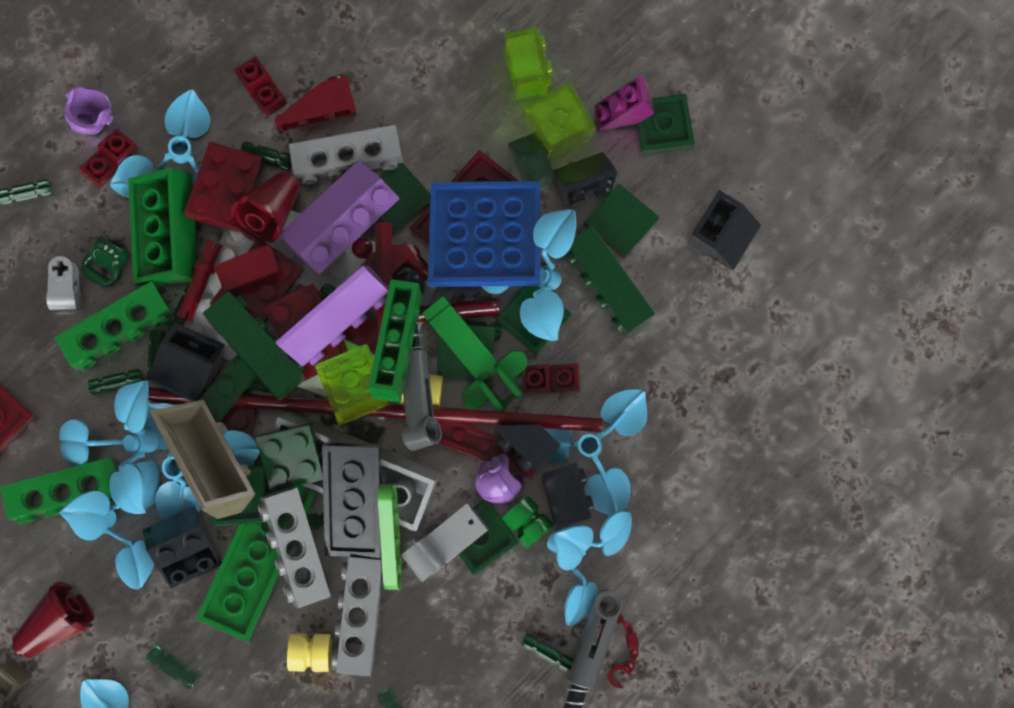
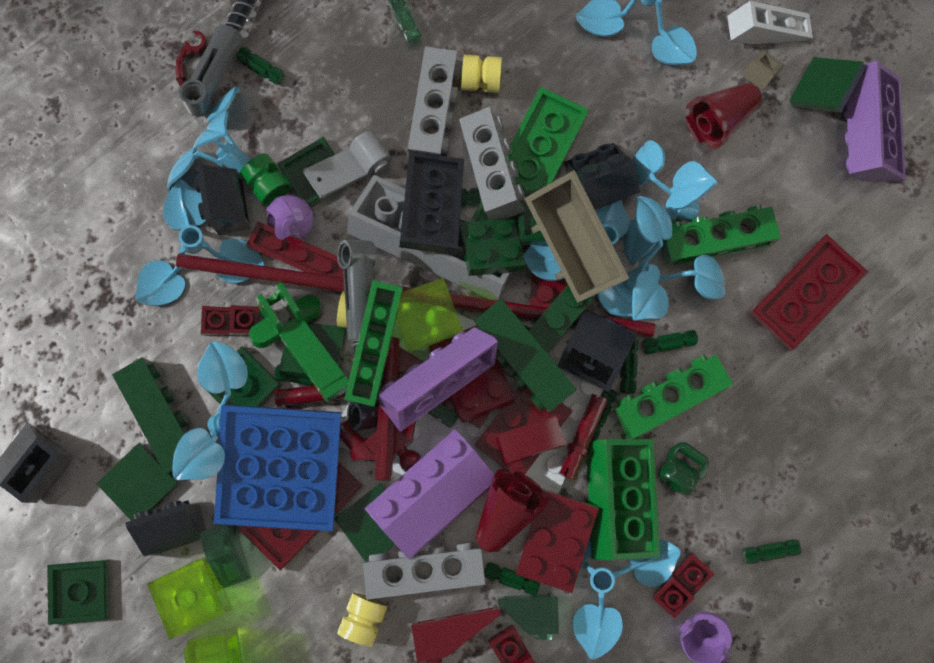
camera: 170 degrees left, 0 degrees up
light grey piece [46,256,81,310] -> none
clear green axle [146,646,199,689] -> none
beam [378,484,402,590] -> none
black slope [494,425,561,475] -> none
magenta slope [594,76,654,131] -> none
none -> light yellow wheel [337,592,388,647]
none -> clear green slope [497,595,559,640]

